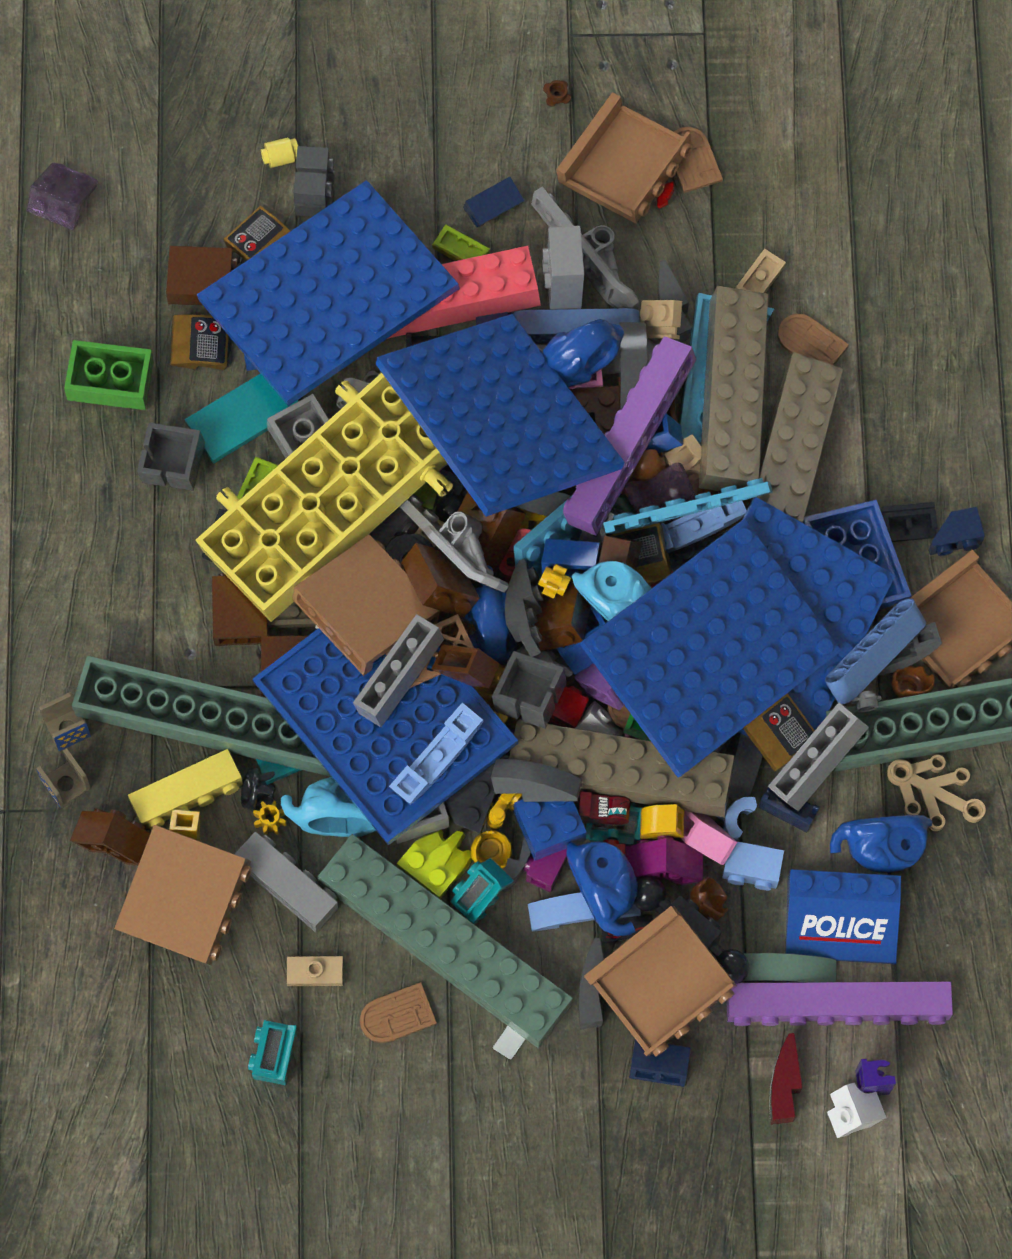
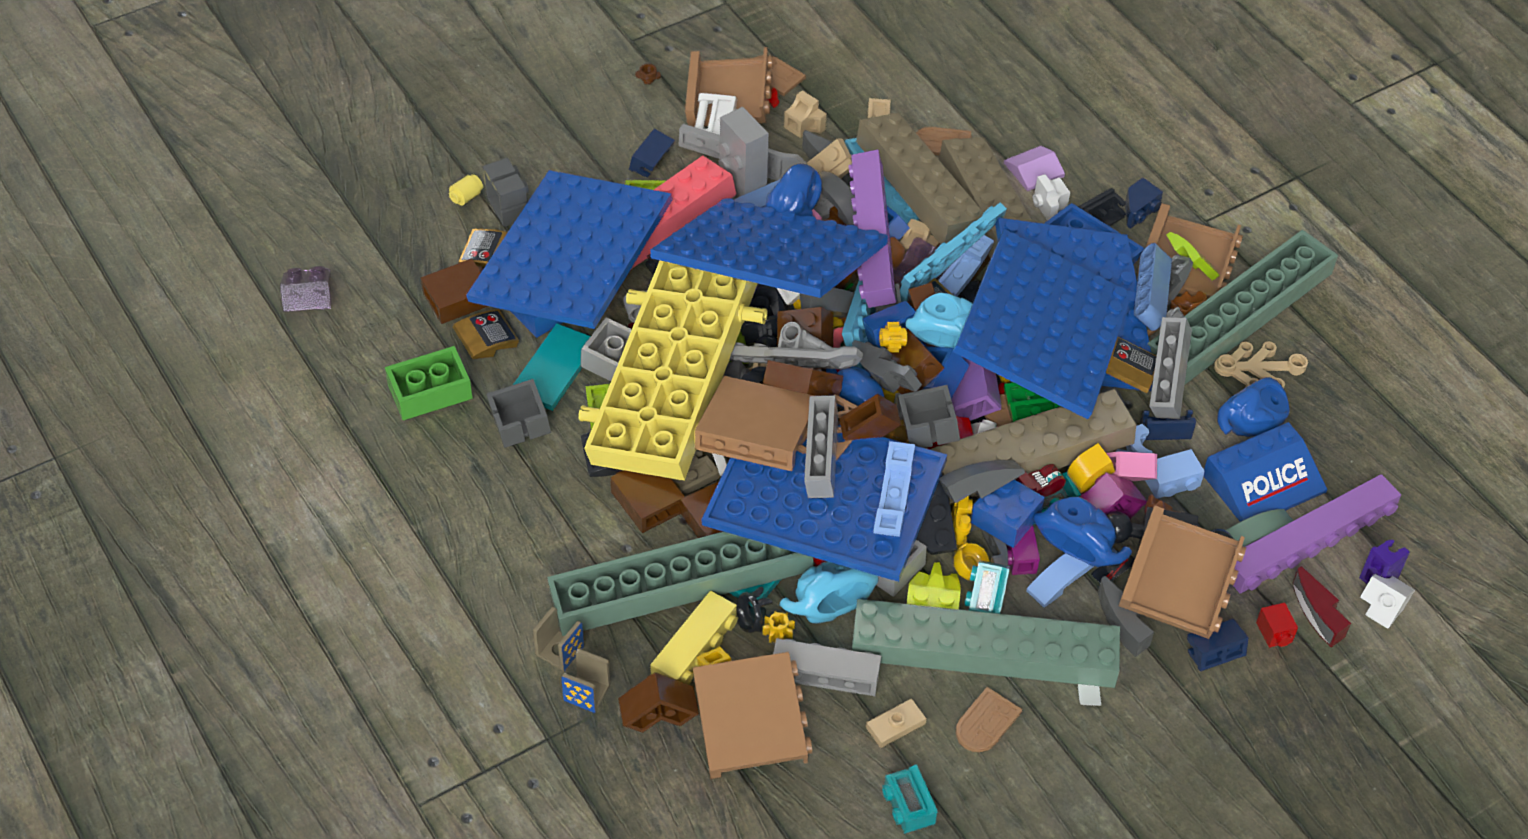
camera: 30 degrees left, 20 degrees down
none -> white plate [695,93,737,135]
none -> tan brick [784,91,827,138]
none -> lavender slope [1004,146,1065,191]
none -> white brick [1033,174,1070,221]
none -> lime slope [1166,232,1220,281]
none -> red brick [1256,602,1298,648]

